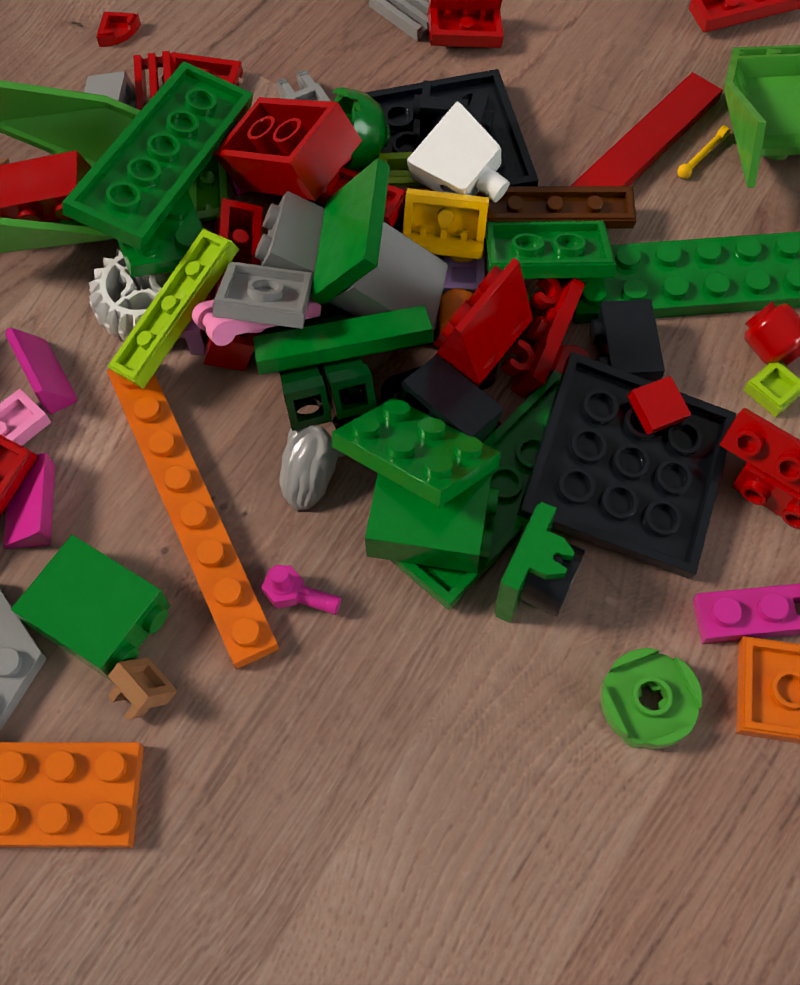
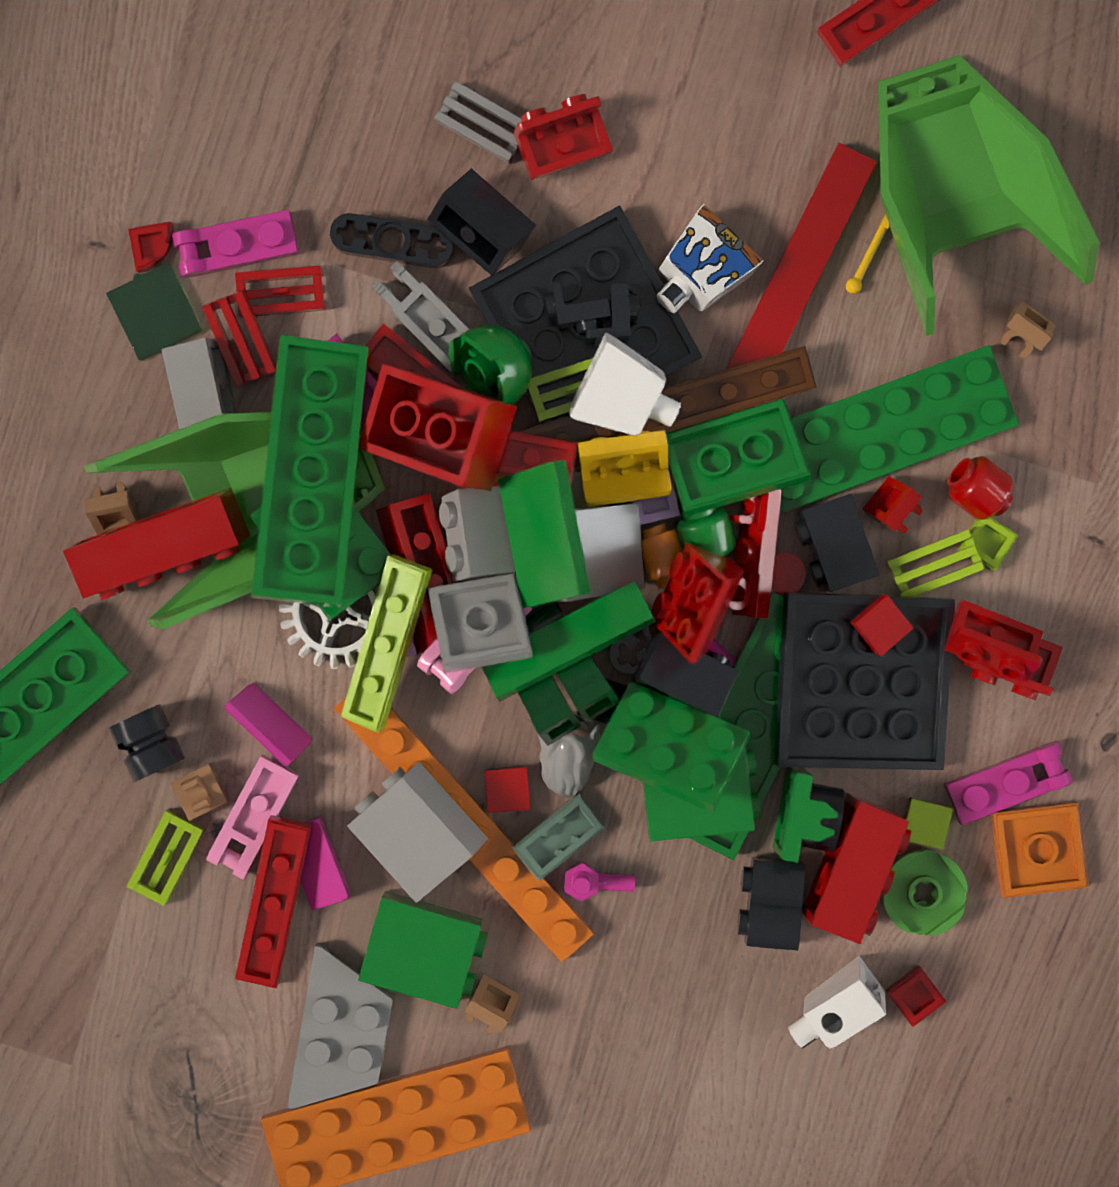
camera: 20 degrees left, 25 degrees up
none -> clear green piece [106,262,203,361]
none -> dark pink plate [172,209,300,278]
none -> black beam [330,213,454,268]
none -> light grey brick [347,762,488,903]
none -> black brick [427,168,536,276]
none -> red tile [484,766,531,813]
none -> sand green plate [511,793,605,881]
none -> torso [656,204,763,313]
none -> black brick [737,857,805,951]
none -> white torso [788,956,886,1049]
none -> red brick [802,793,911,945]
none -> red tile [862,476,922,533]
none -> red tile [885,965,947,1027]
none -> lime tile [887,528,985,597]
none -> lime tile [904,797,953,850]

